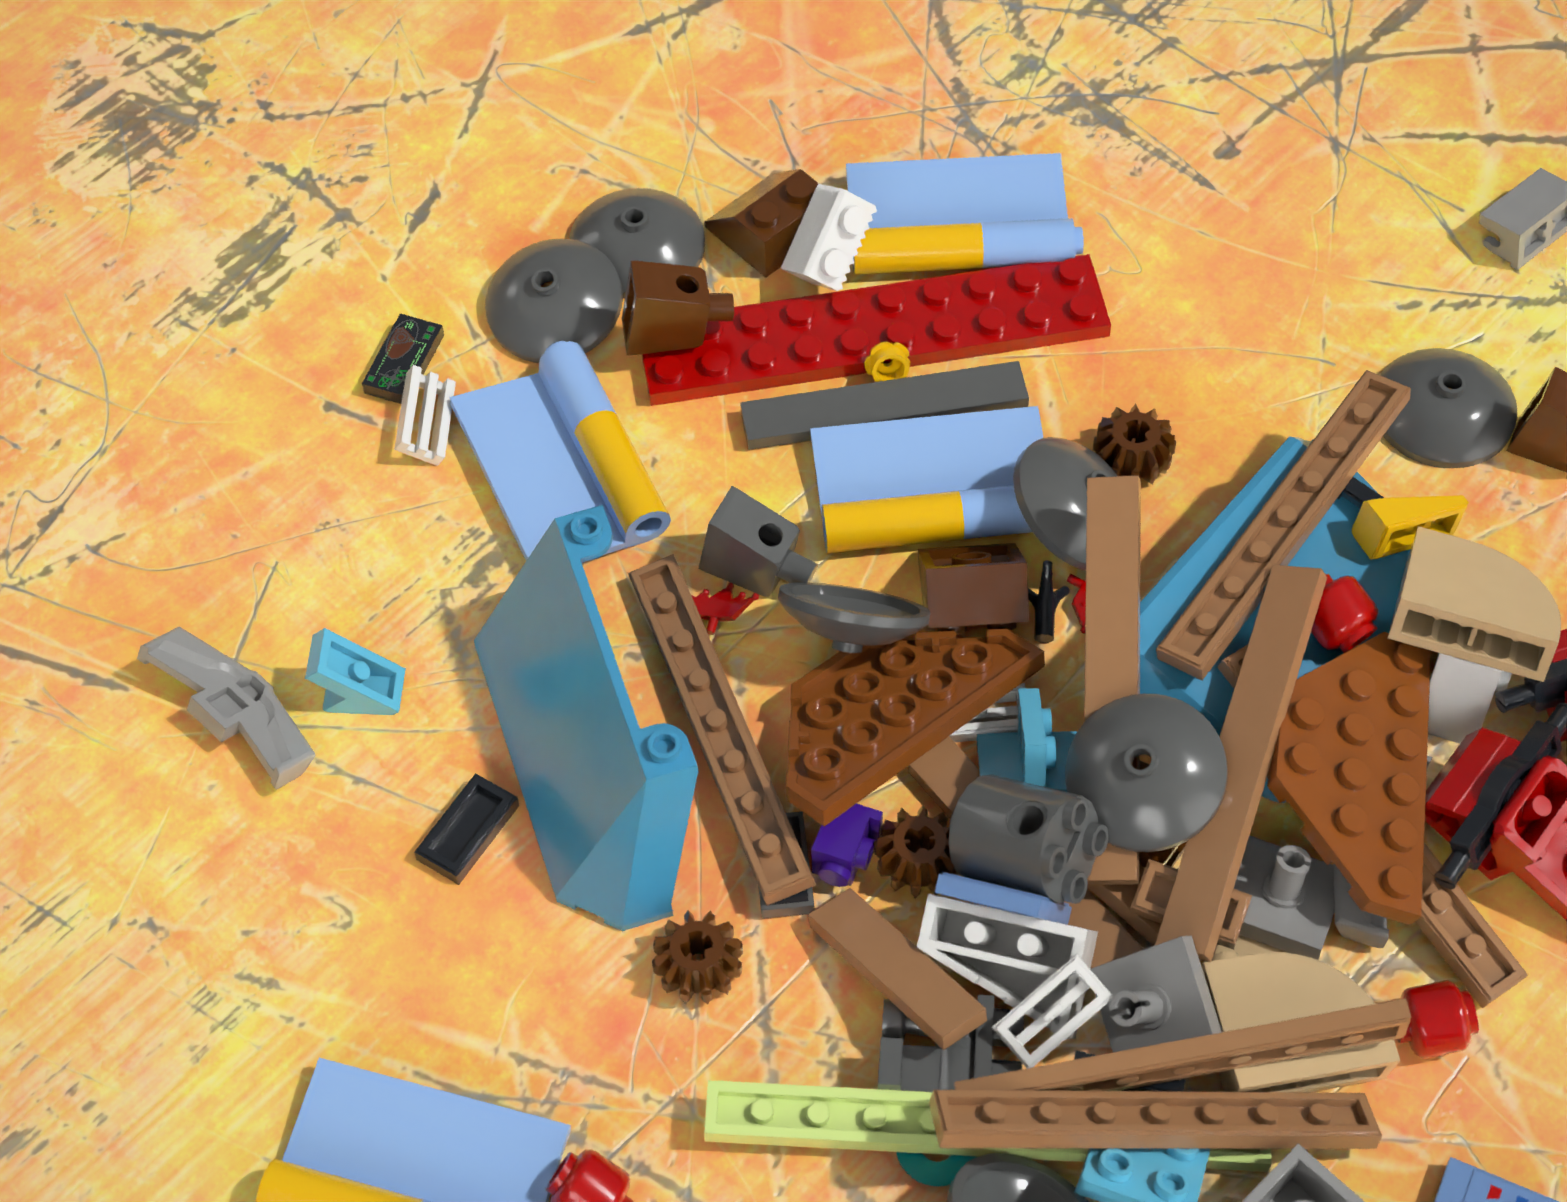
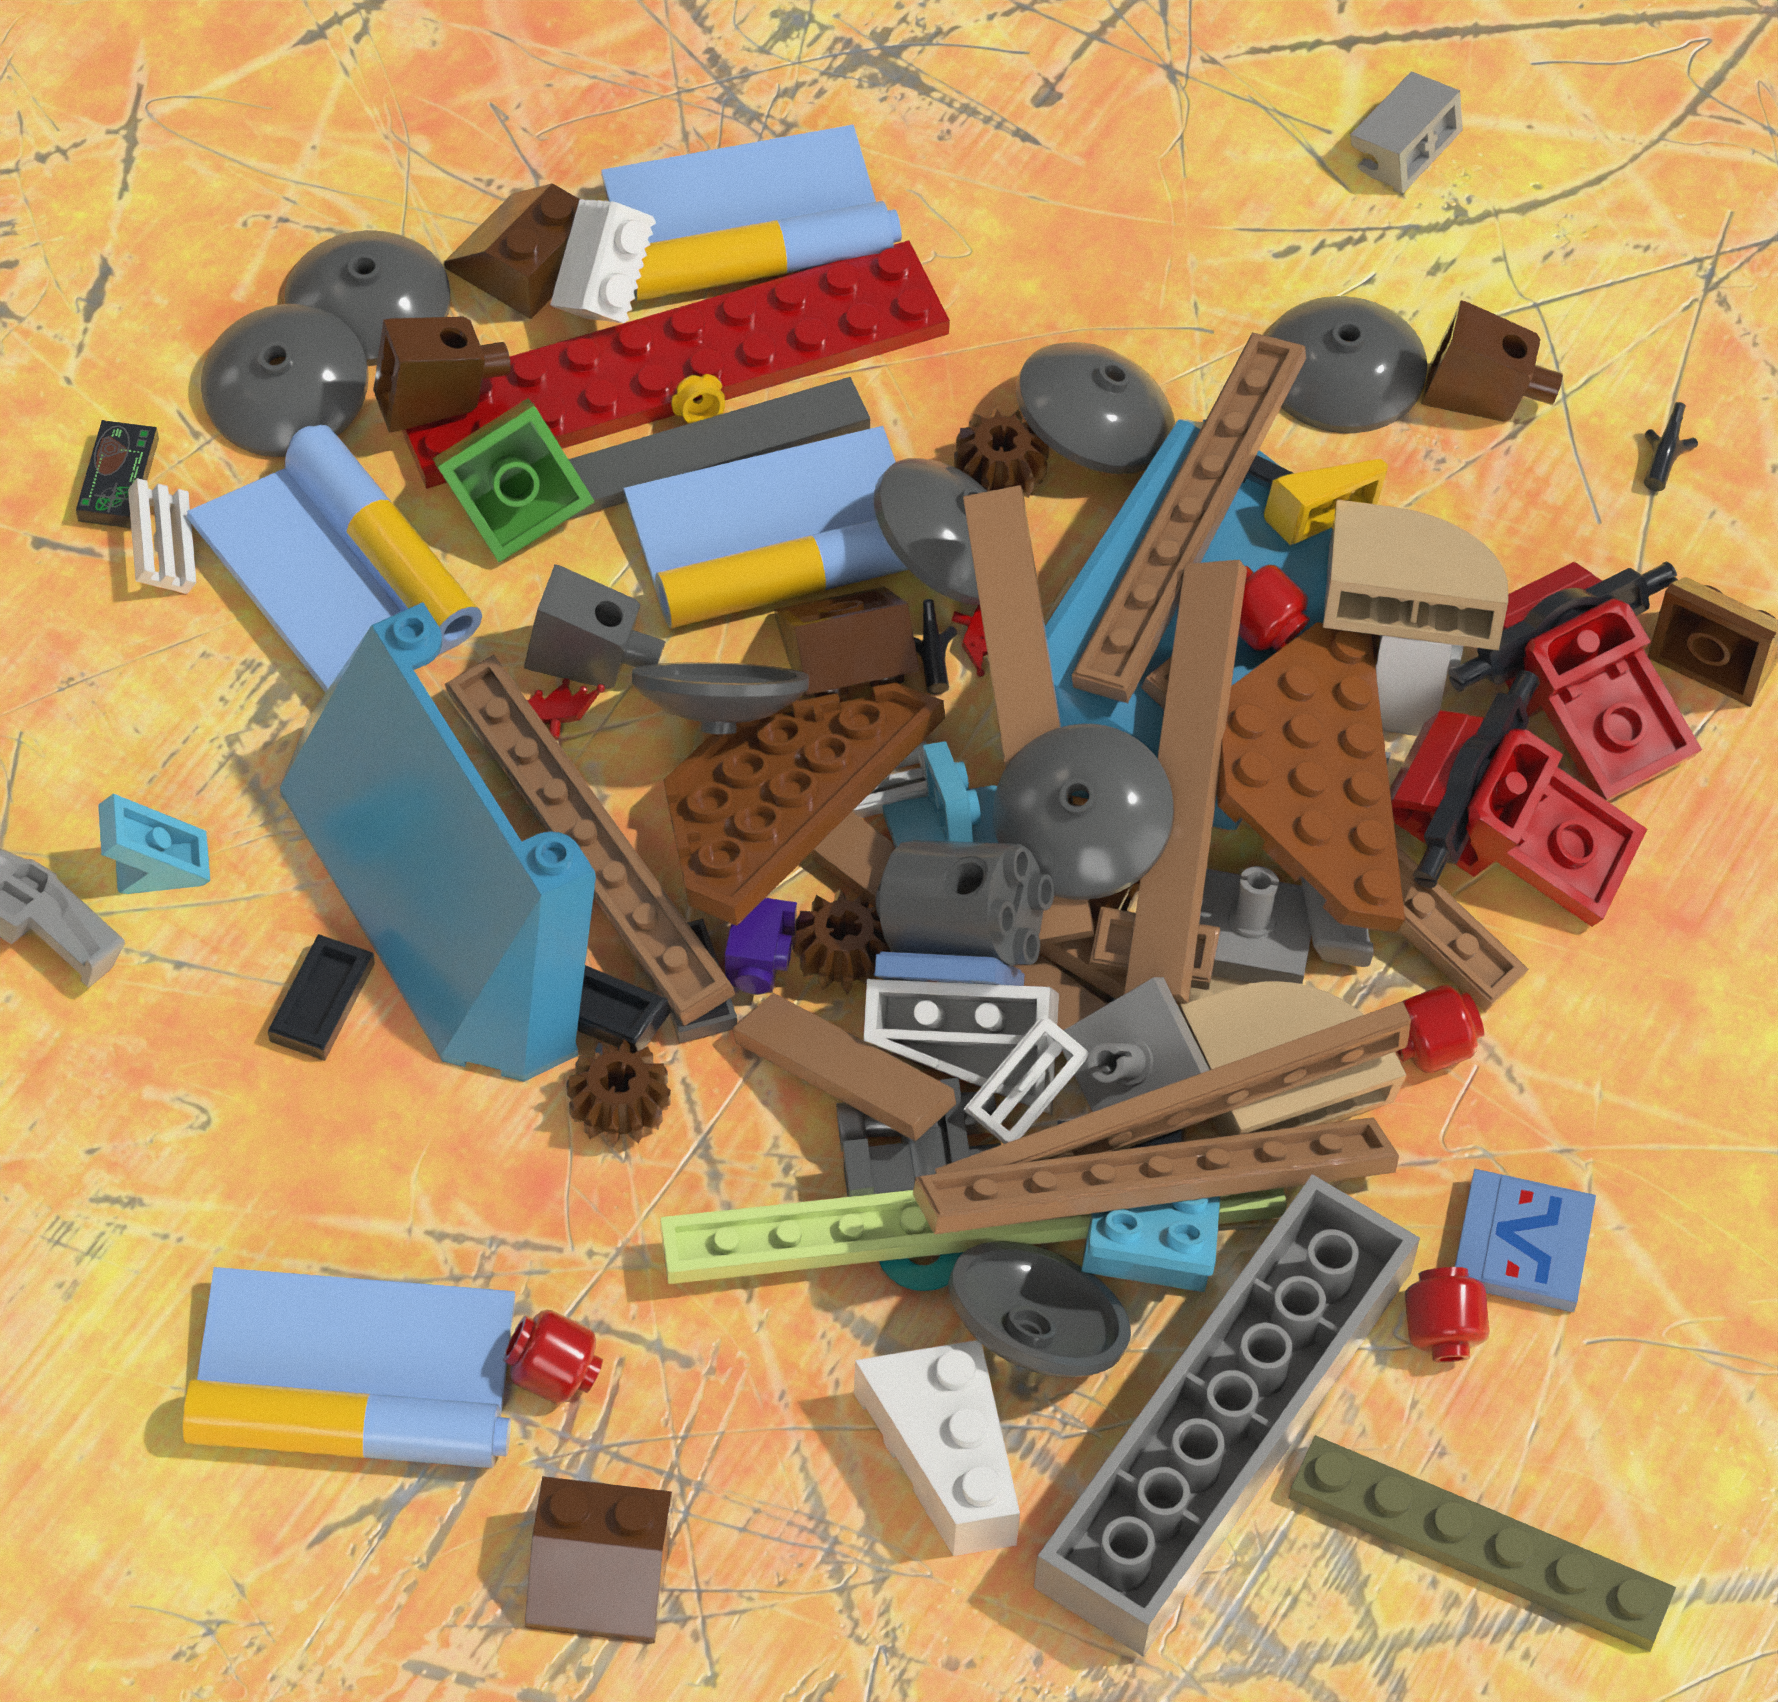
camera: 15 degrees left, 0 degrees up
none -> bright green slope [432,398,595,562]
none -> black tile [577,965,672,1054]
none -> dark grey dish [1016,342,1175,474]

